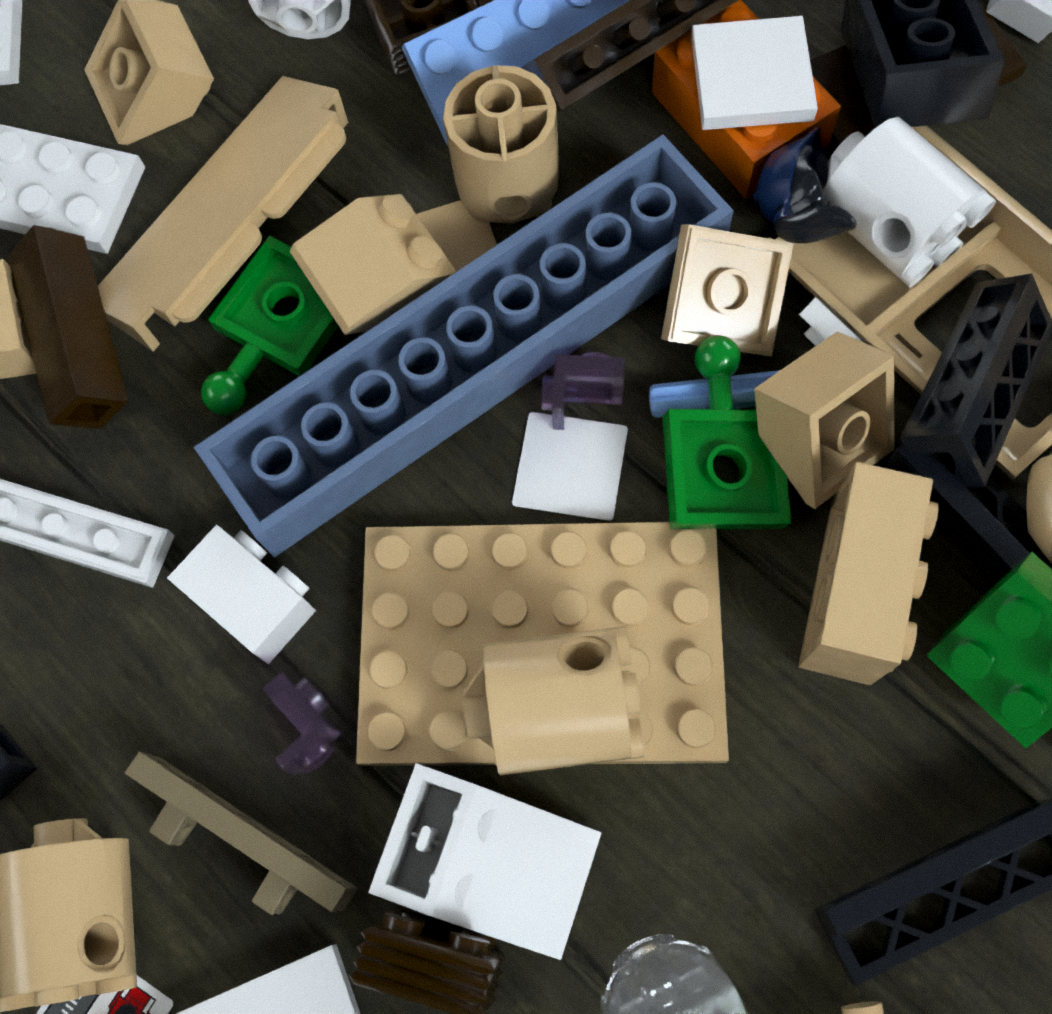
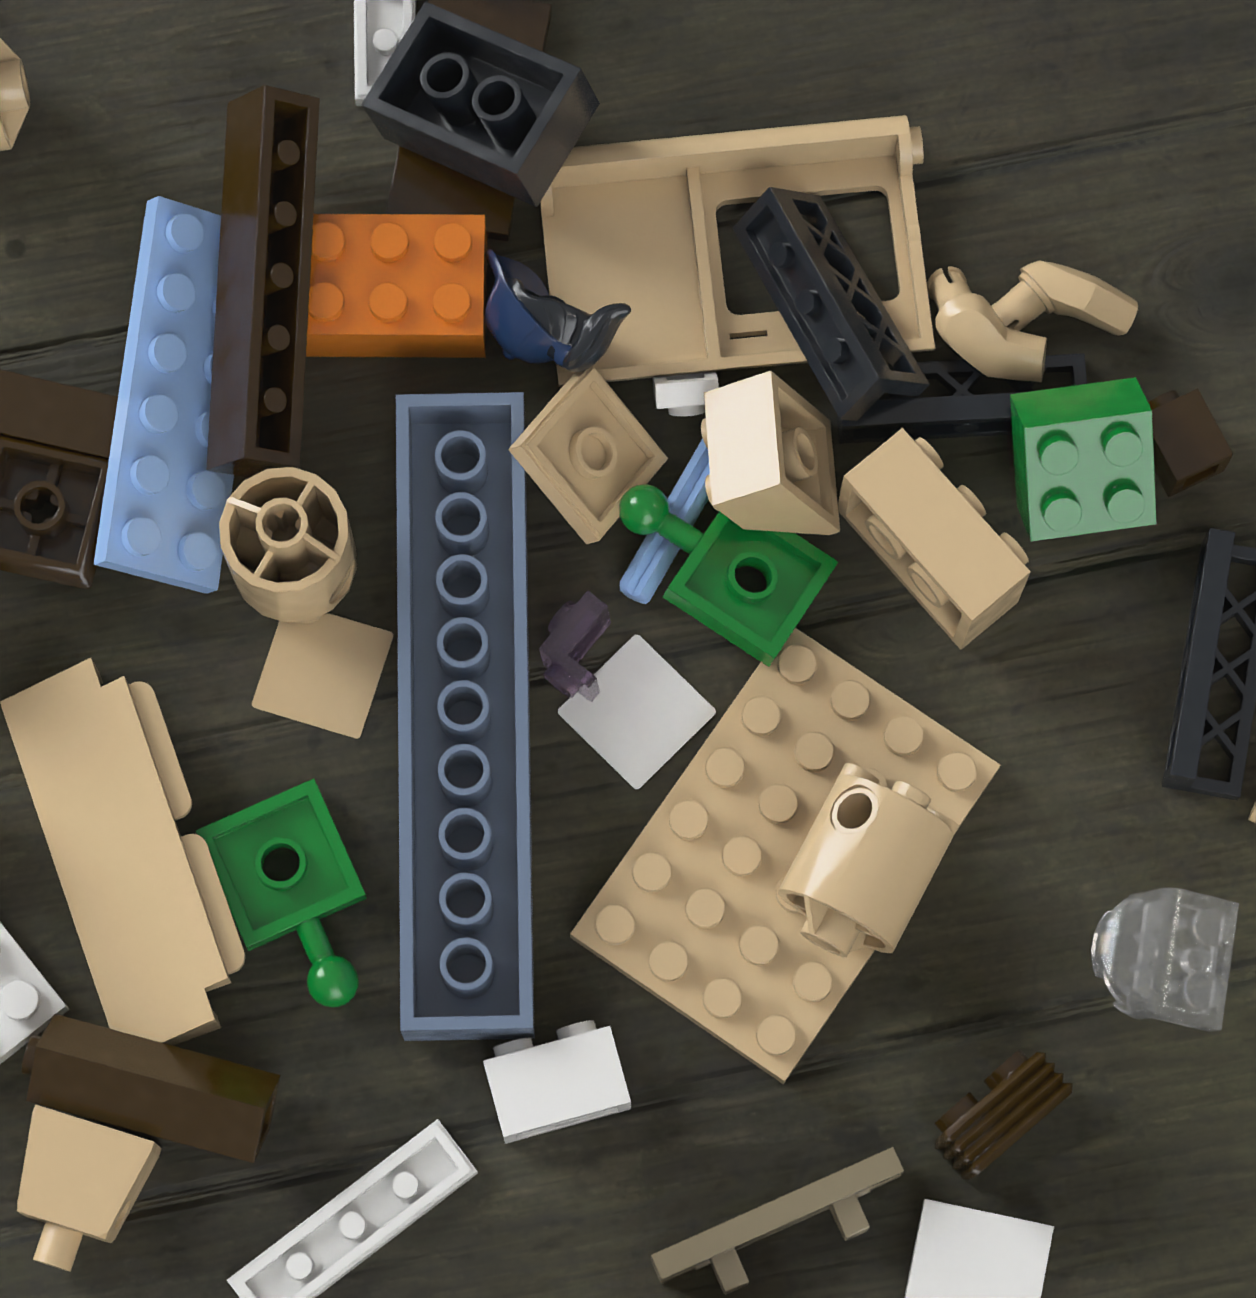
camera: 65 degrees left, 5 degrees up
clear purple bracket [263,672,342,775] -> none
tan slope [290,194,457,335] -> none
white slope [368,763,601,960] -> none
white tile [691,16,818,130] -> none
white cylinder [823,116,996,288] -> none

